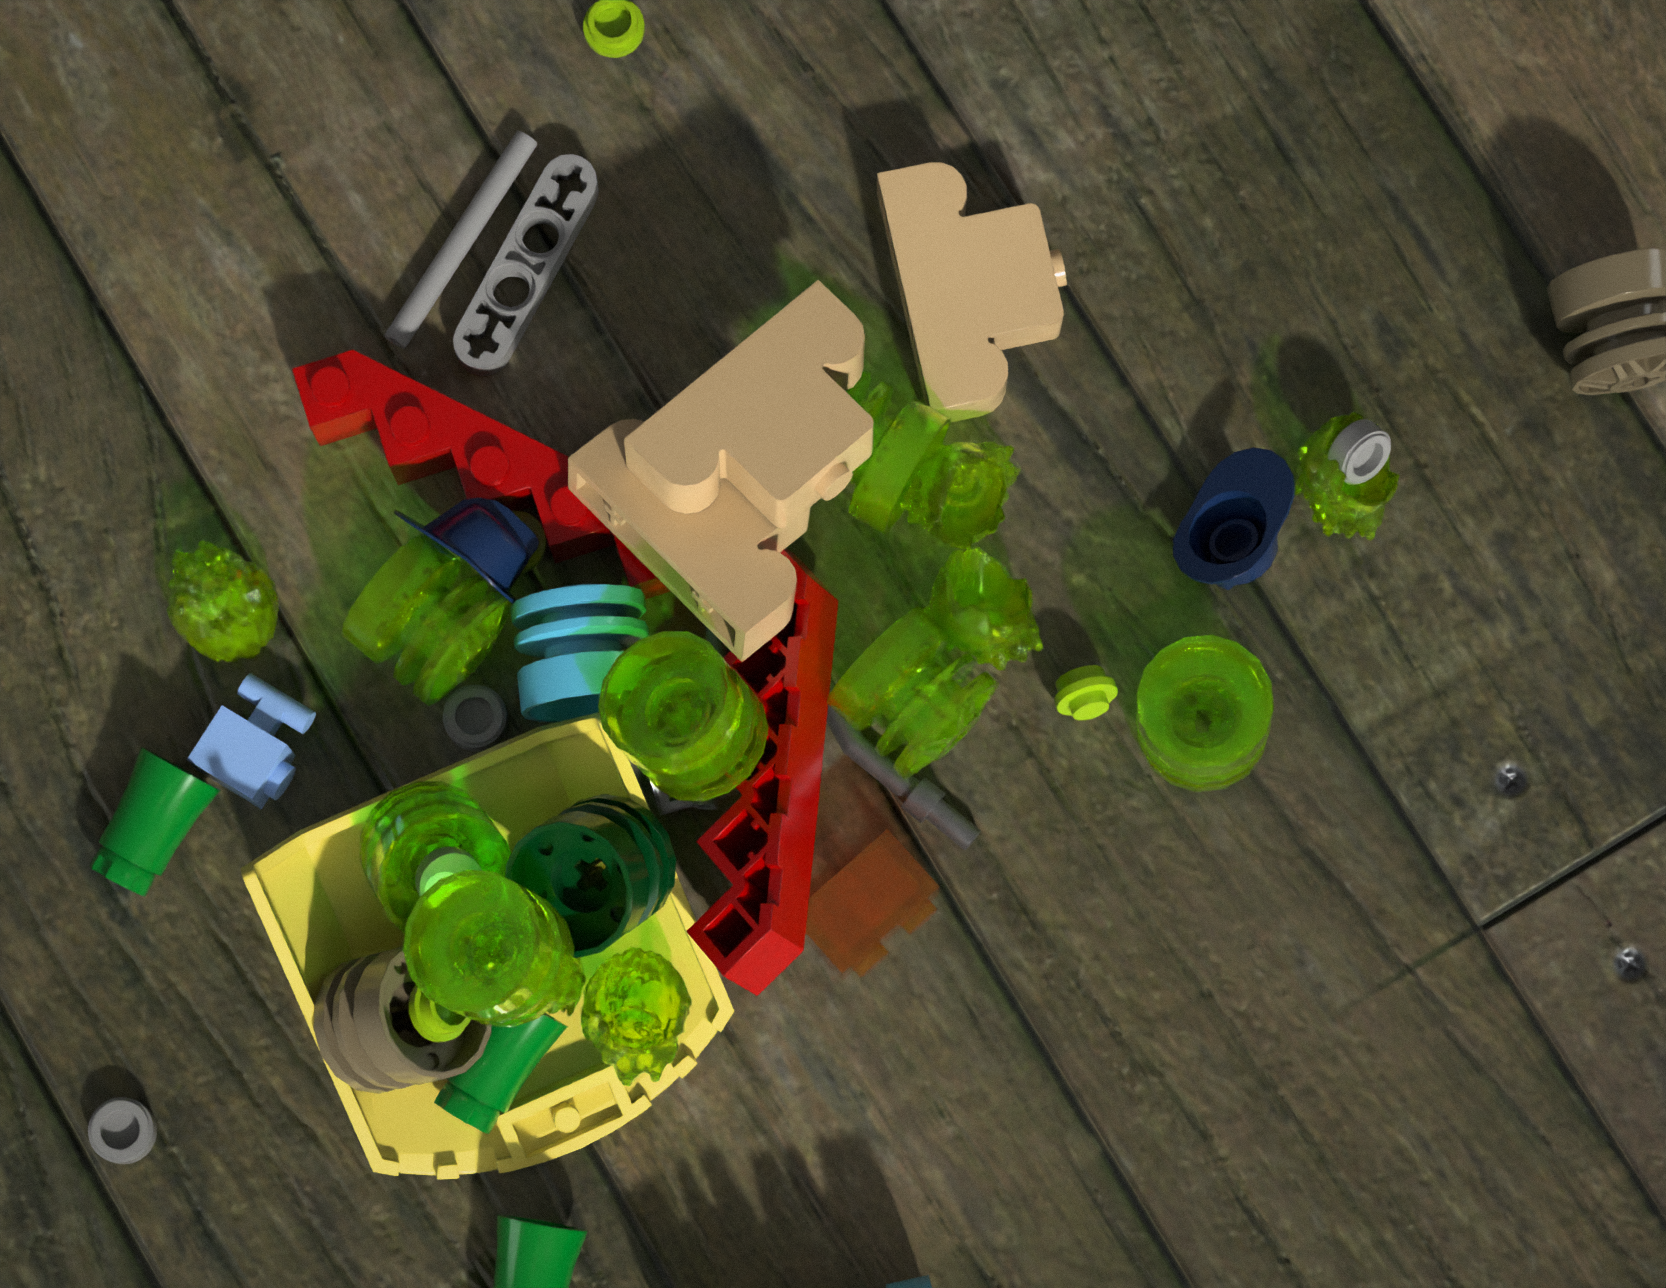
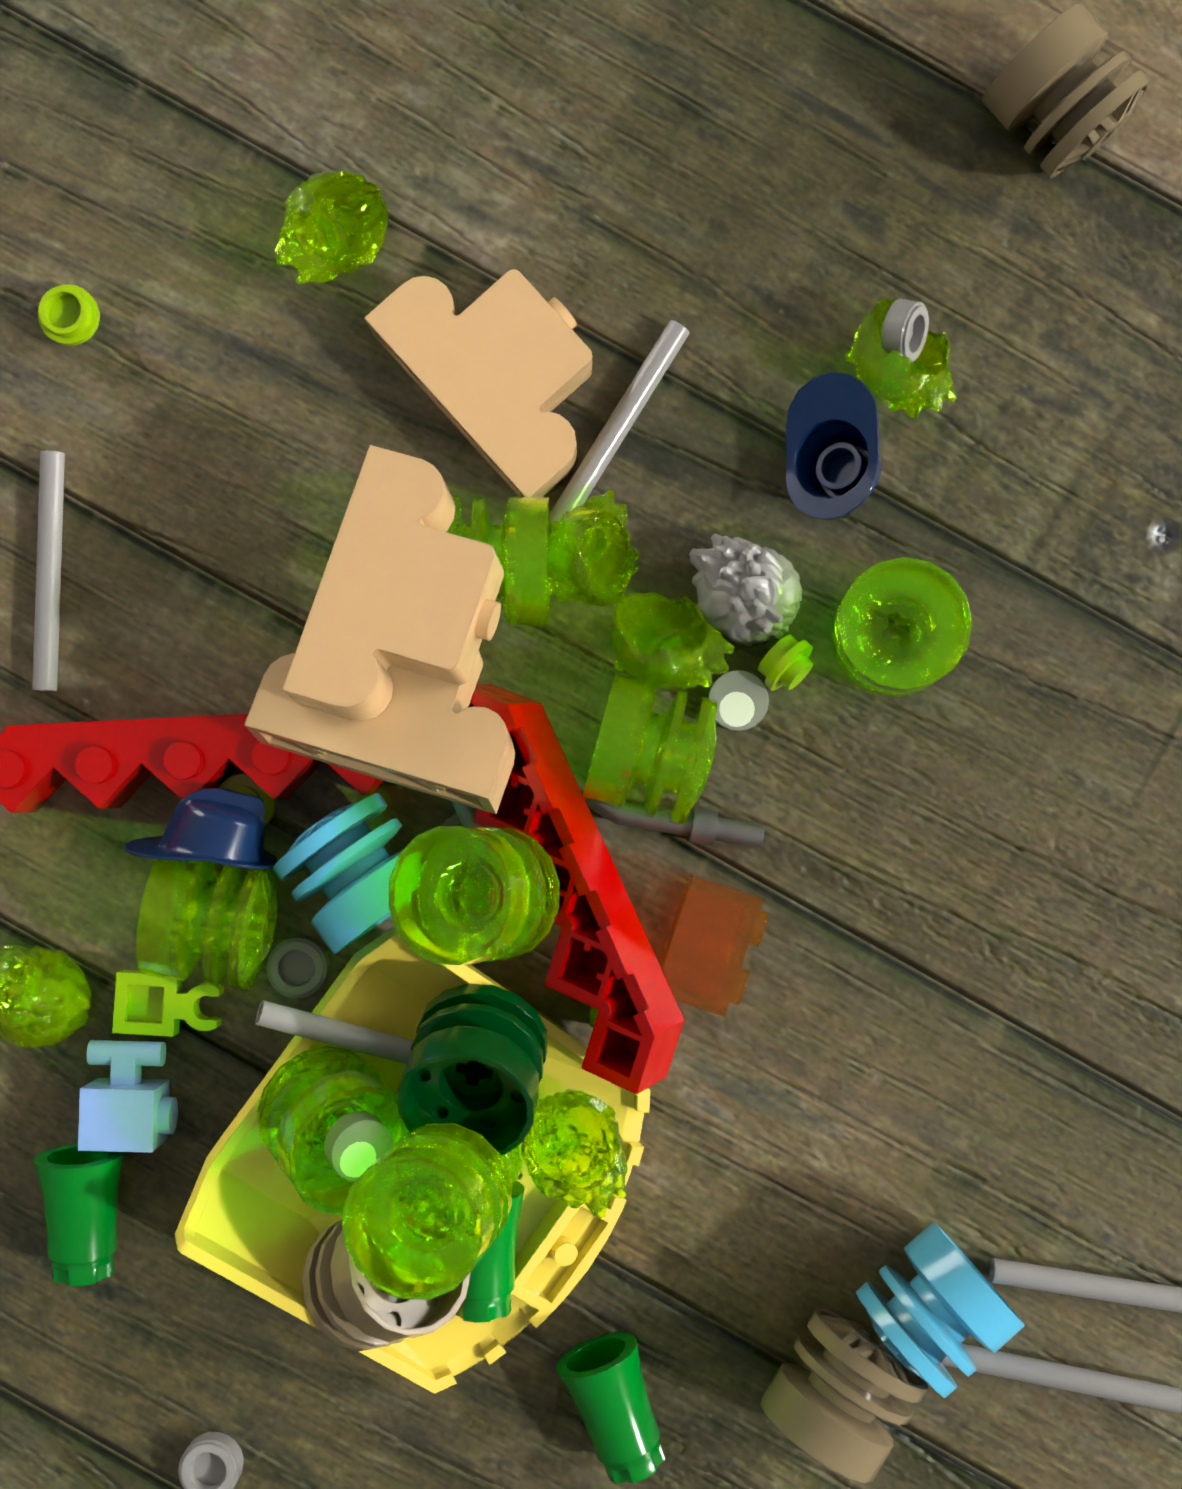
camera: 25 degrees left, 10 degrees up
light grey beam [453,154,599,376] -> none
none -> lime plate [112,969,224,1037]
none -> light grey piece [255,1000,413,1064]
none -> clear neon green hair [275,169,389,284]
none -> light grey piece [544,320,690,535]
none -> light grey hair [689,533,802,647]
none -> light grey tile [707,670,769,731]

